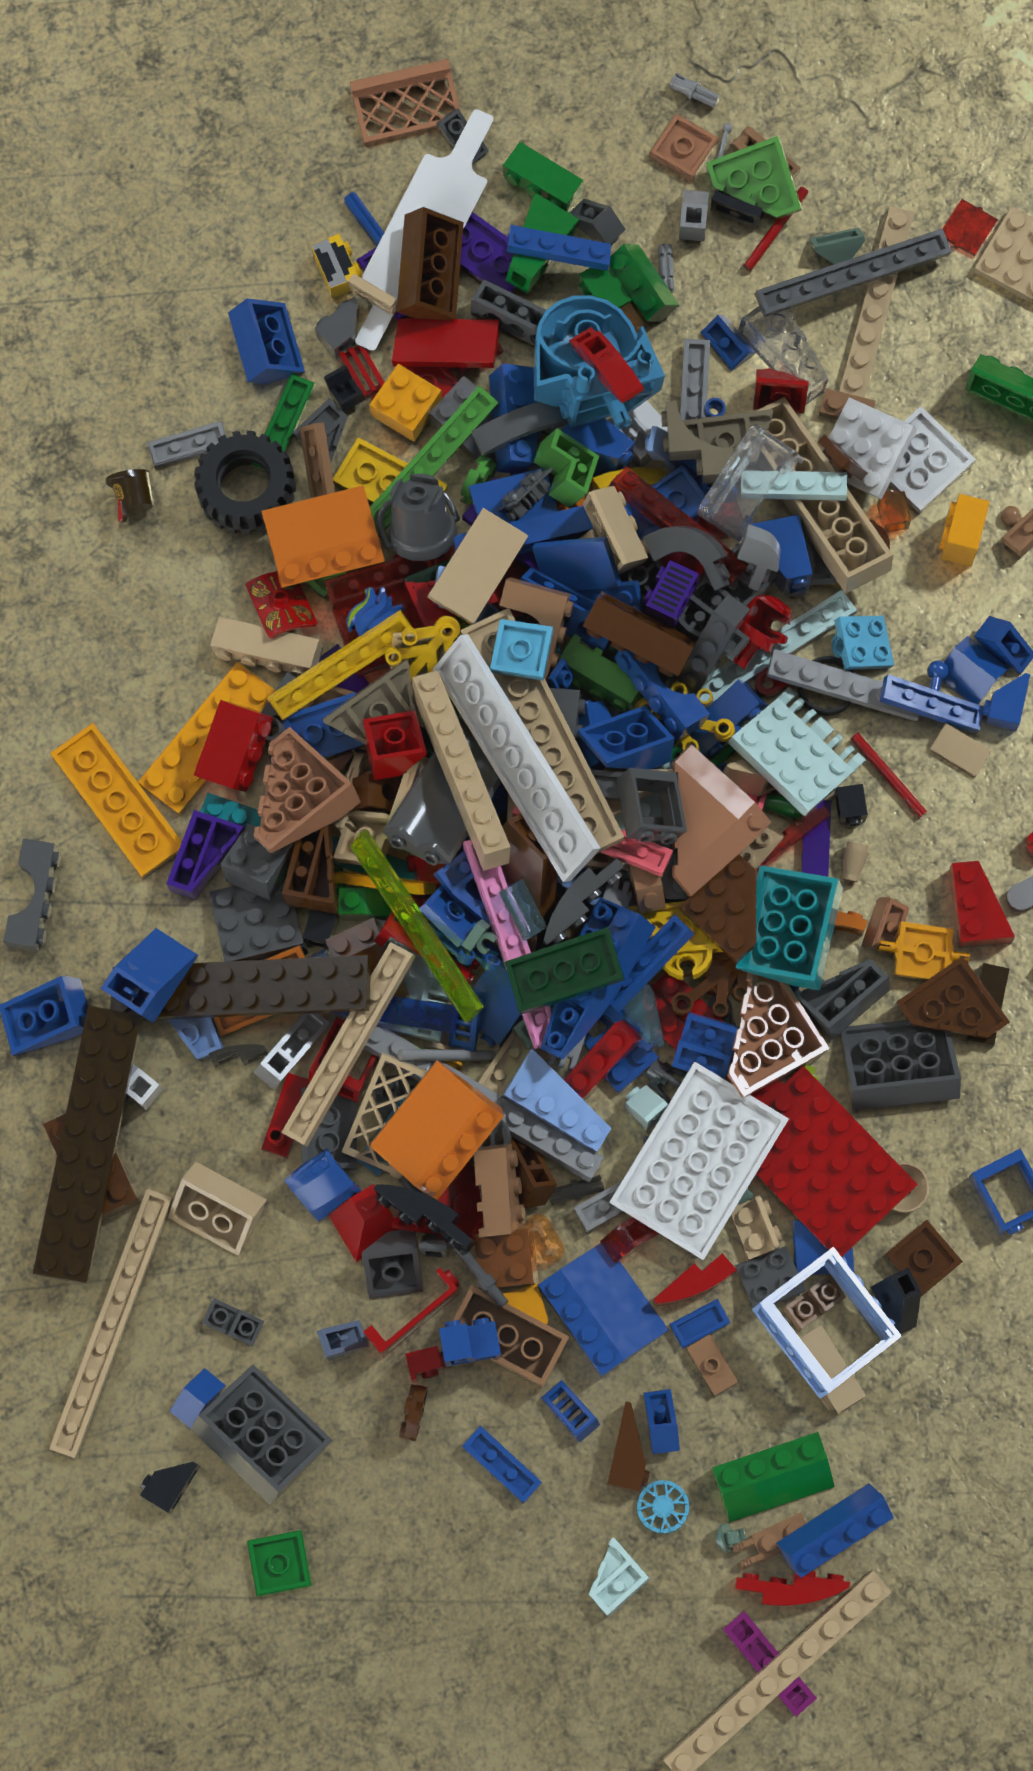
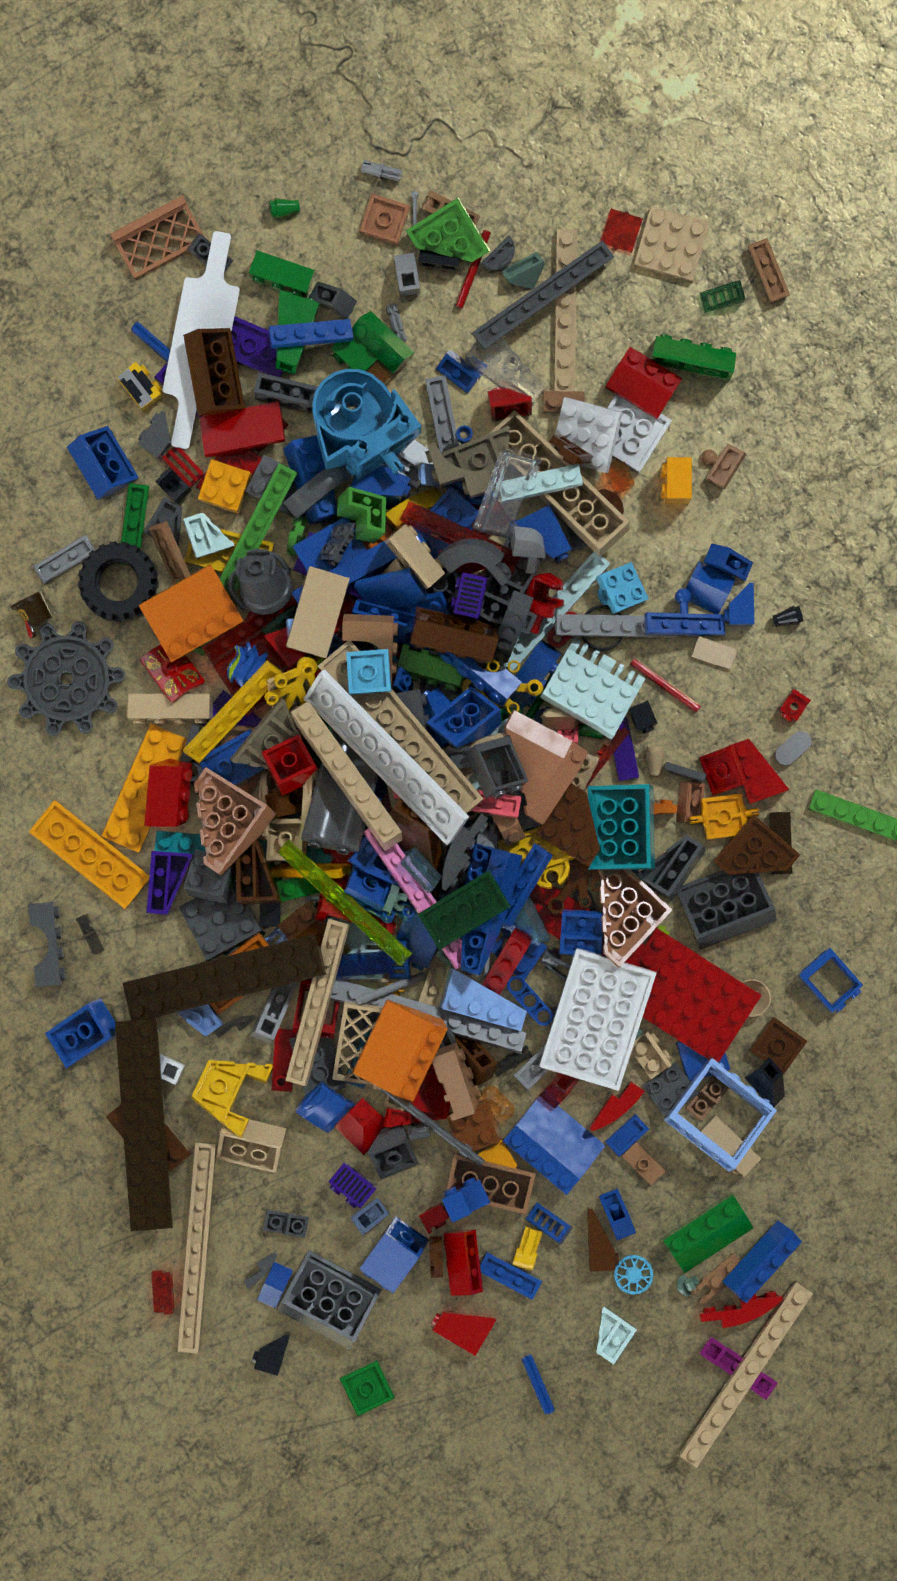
camera: 20 degrees left, 10 degrees up
blue slope [100,928,198,1023] -> none
tan tile [348,274,397,316] -> none
red panel [363,1268,460,1358] -> none
black slope [373,1184,475,1253] -> none
red slope [569,327,644,403] -> none
light aqua slope [625,1085,668,1131] -> none
none -> dark grey plate [7,621,126,736]
none -> clear smoke axle [76,914,104,955]
none -> clear red bracket [151,1269,175,1315]
none -> light aqua wing [183,513,234,559]
none -> yellow wing [192,1060,273,1138]
none -> dark grey slope [243,1251,278,1288]
none -> green cone [269,198,300,219]
none -> dark purple brick [328,1161,377,1209]
none -> blue slope [359,1216,429,1293]
none -> red slope [431,1310,497,1356]
none -> red brick [443,1229,483,1296]
none -> dark grey plate [480,235,515,271]
none -> blue beam [507,976,553,1026]
none -> yellow piece [512,1226,542,1271]
none -> blue axle [522,1354,555,1415]
none -> red slope [605,347,682,419]
none -> dark grey tile [663,762,706,782]
none -> red tile [699,744,747,796]

